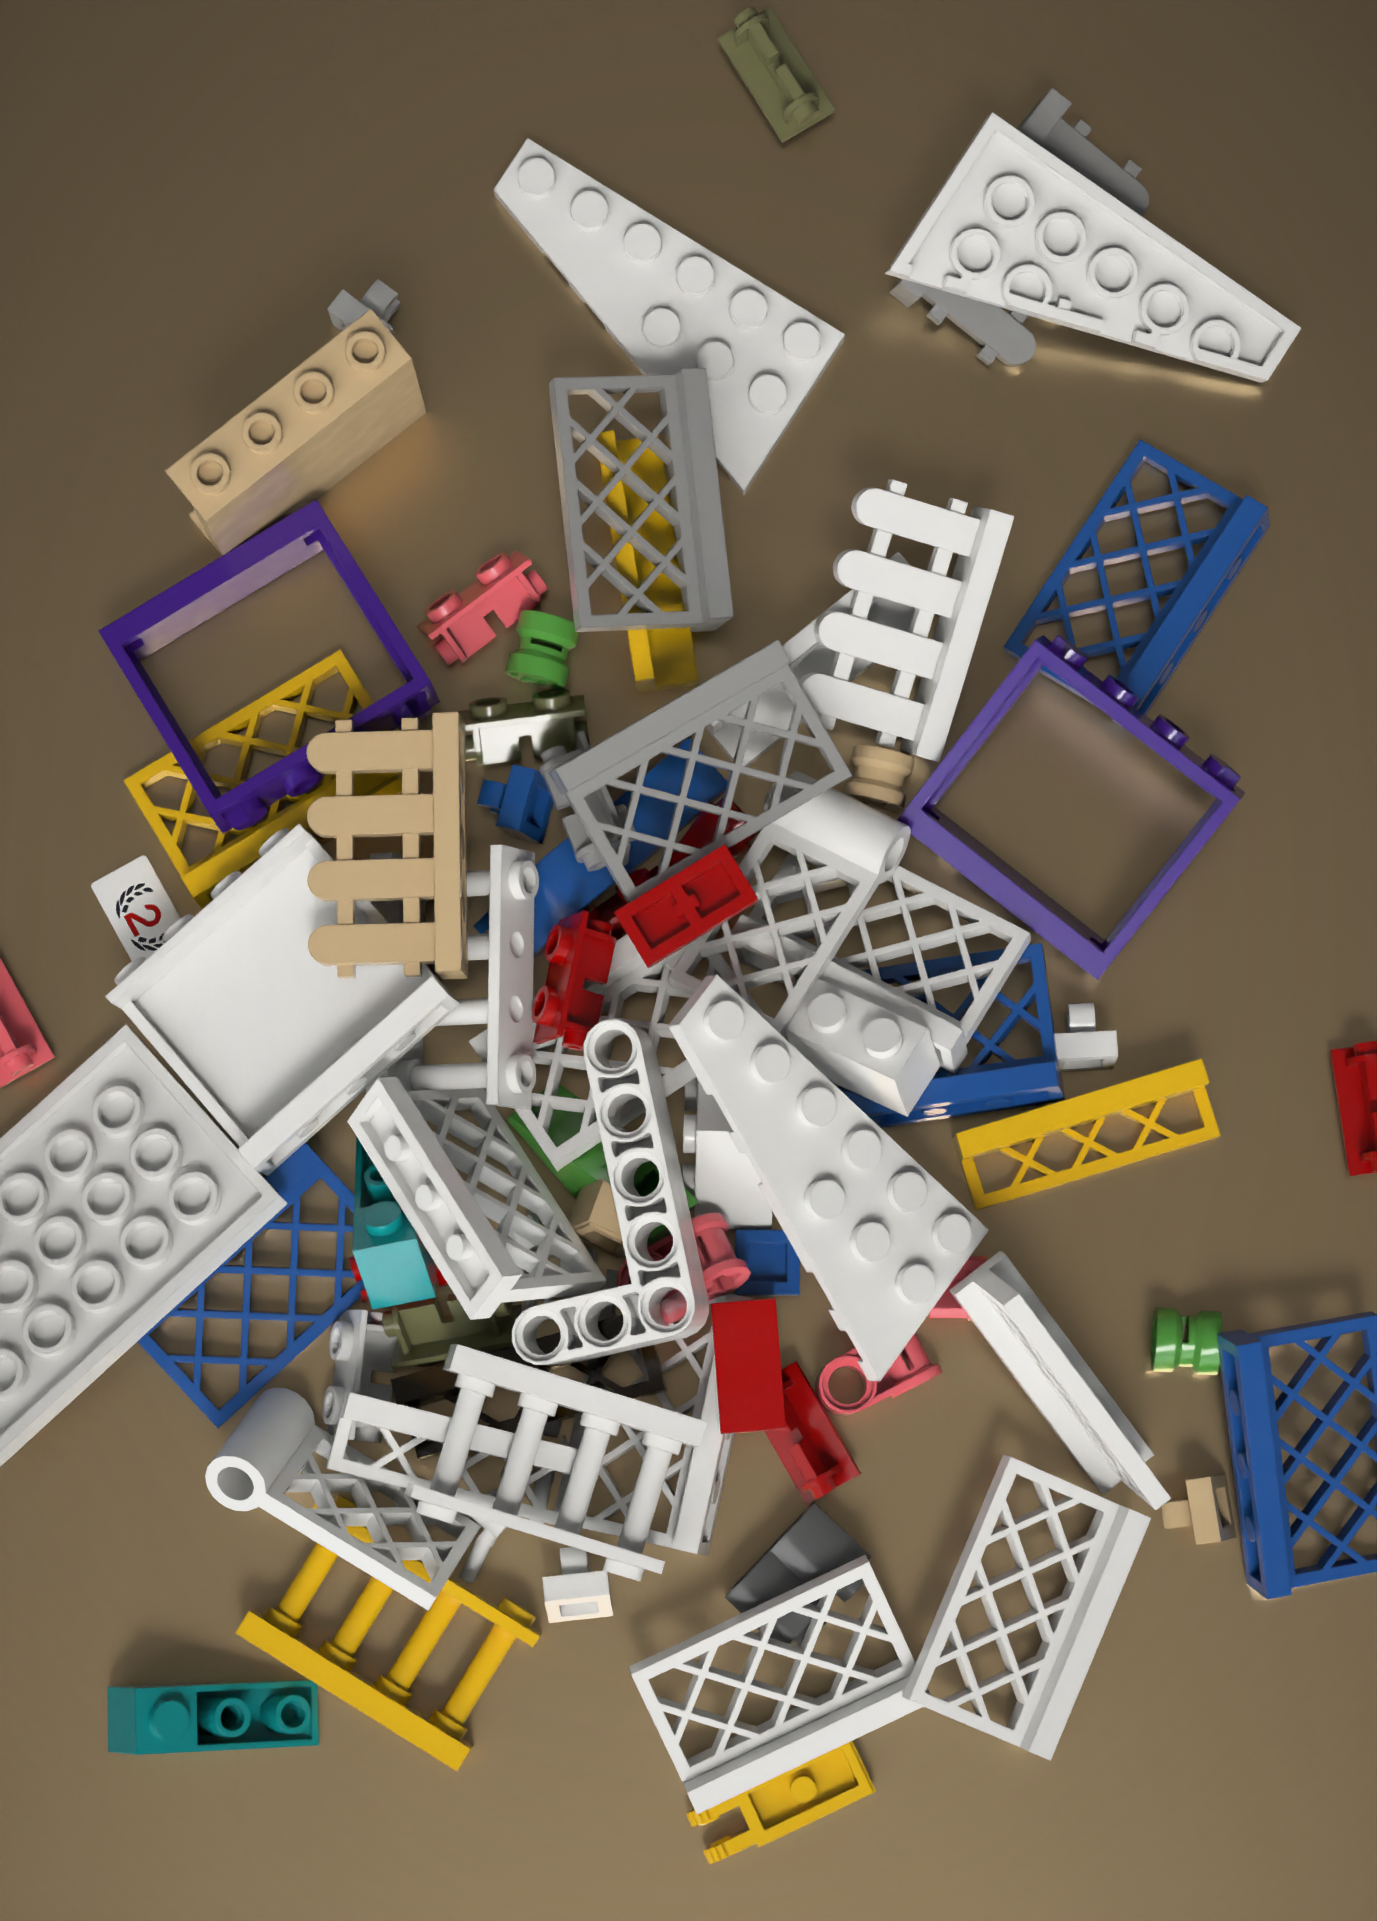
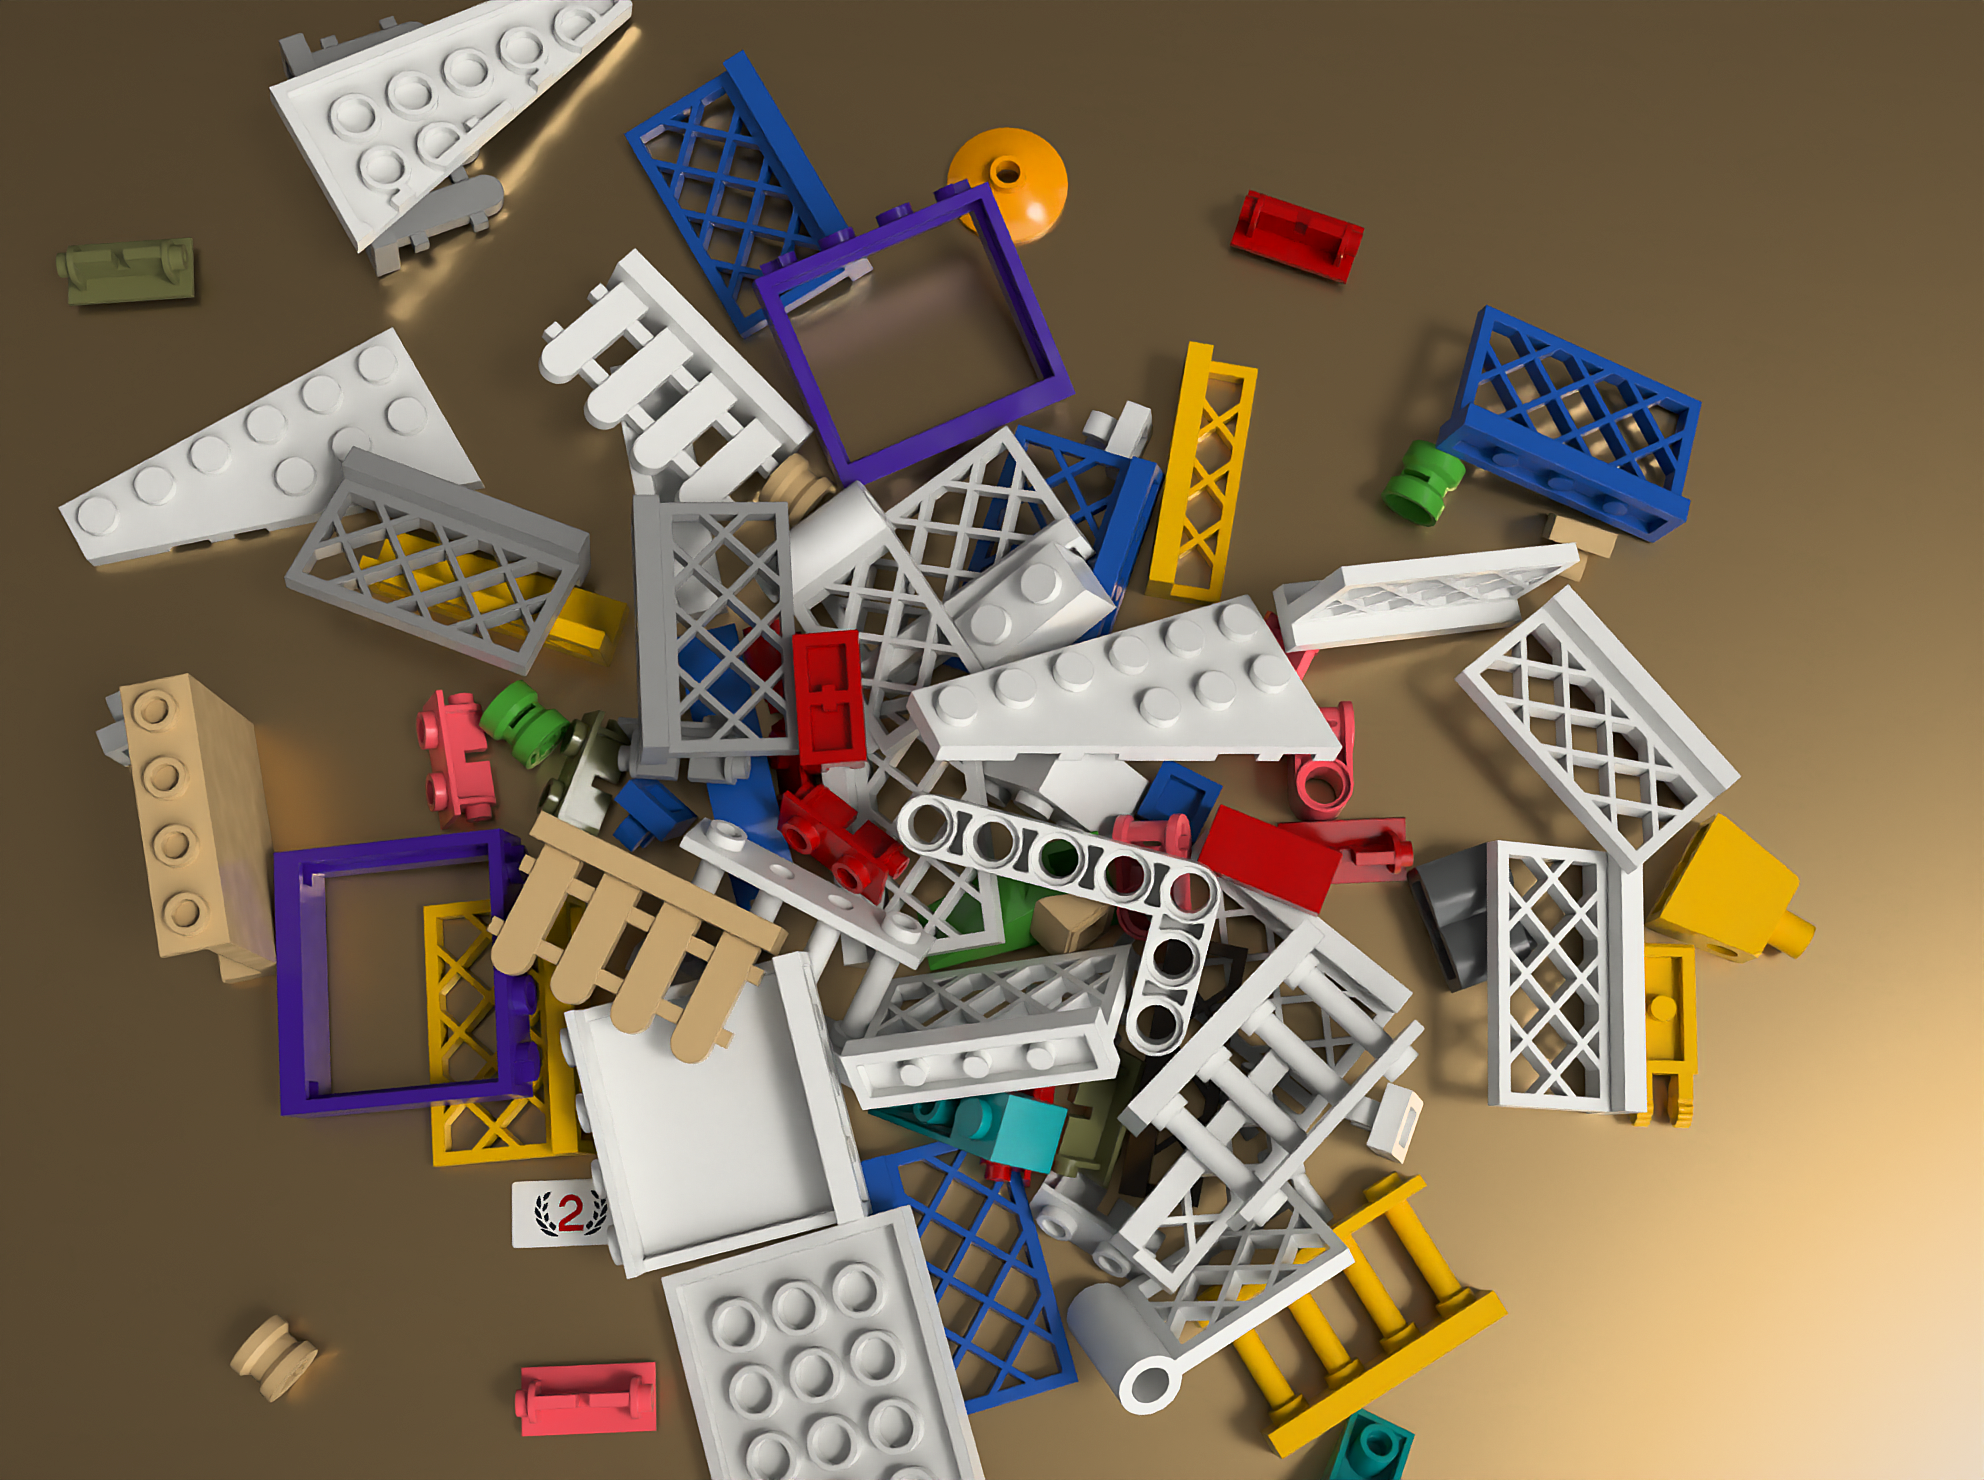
camera: 70 degrees left, 5 degrees down
none -> light orange dish [947,127,1068,243]
none -> yellow torso [1644,813,1816,964]

